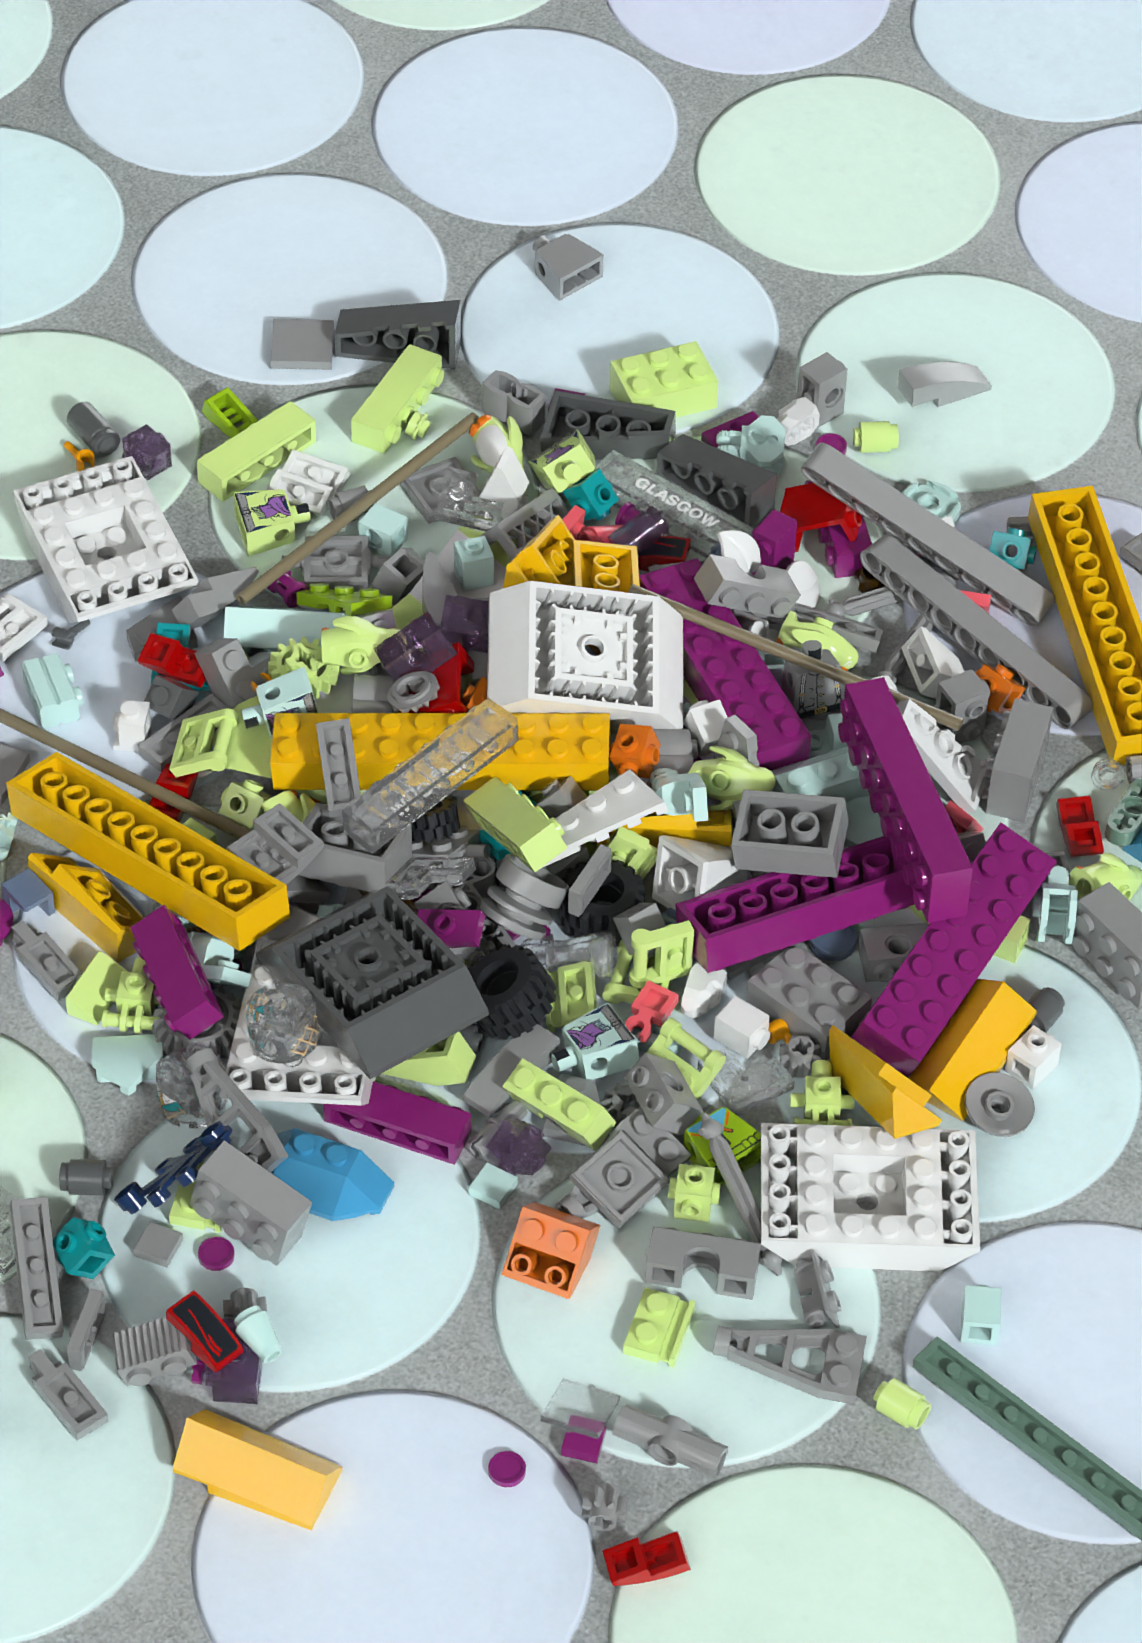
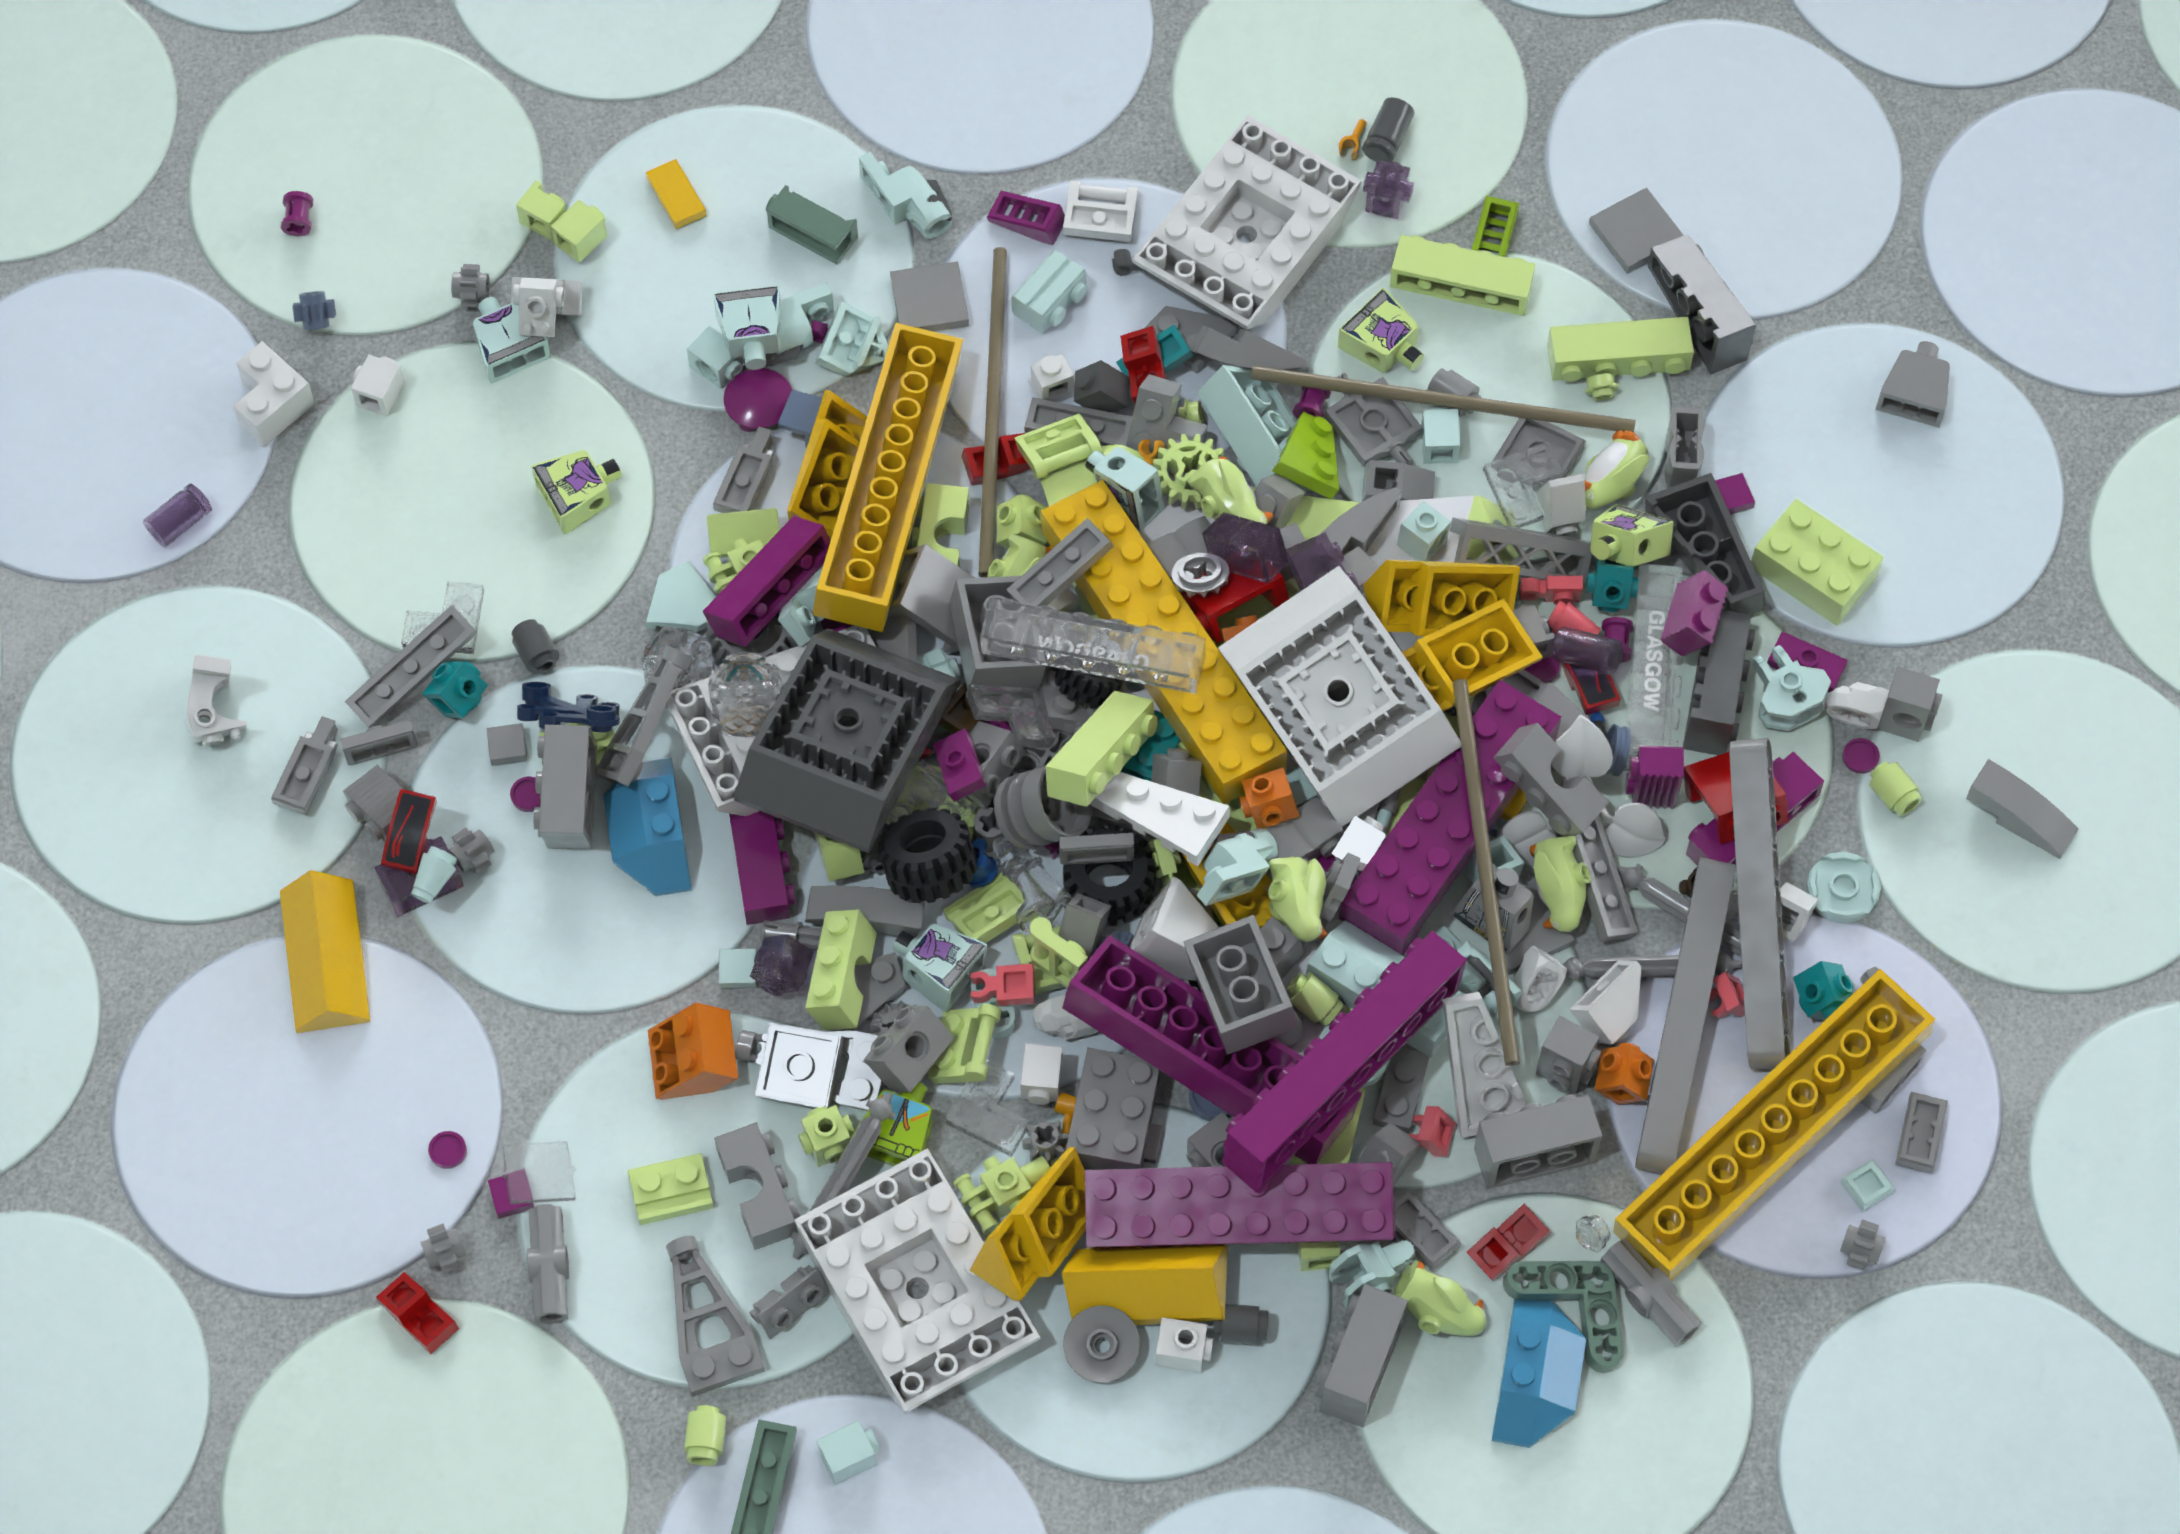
camera: 60 degrees right, 15 degrees up
light grey slope [227,803,324,885] -> none
white slope [266,450,350,516] -> none
none -> magenta brick [1661,570,1729,657]

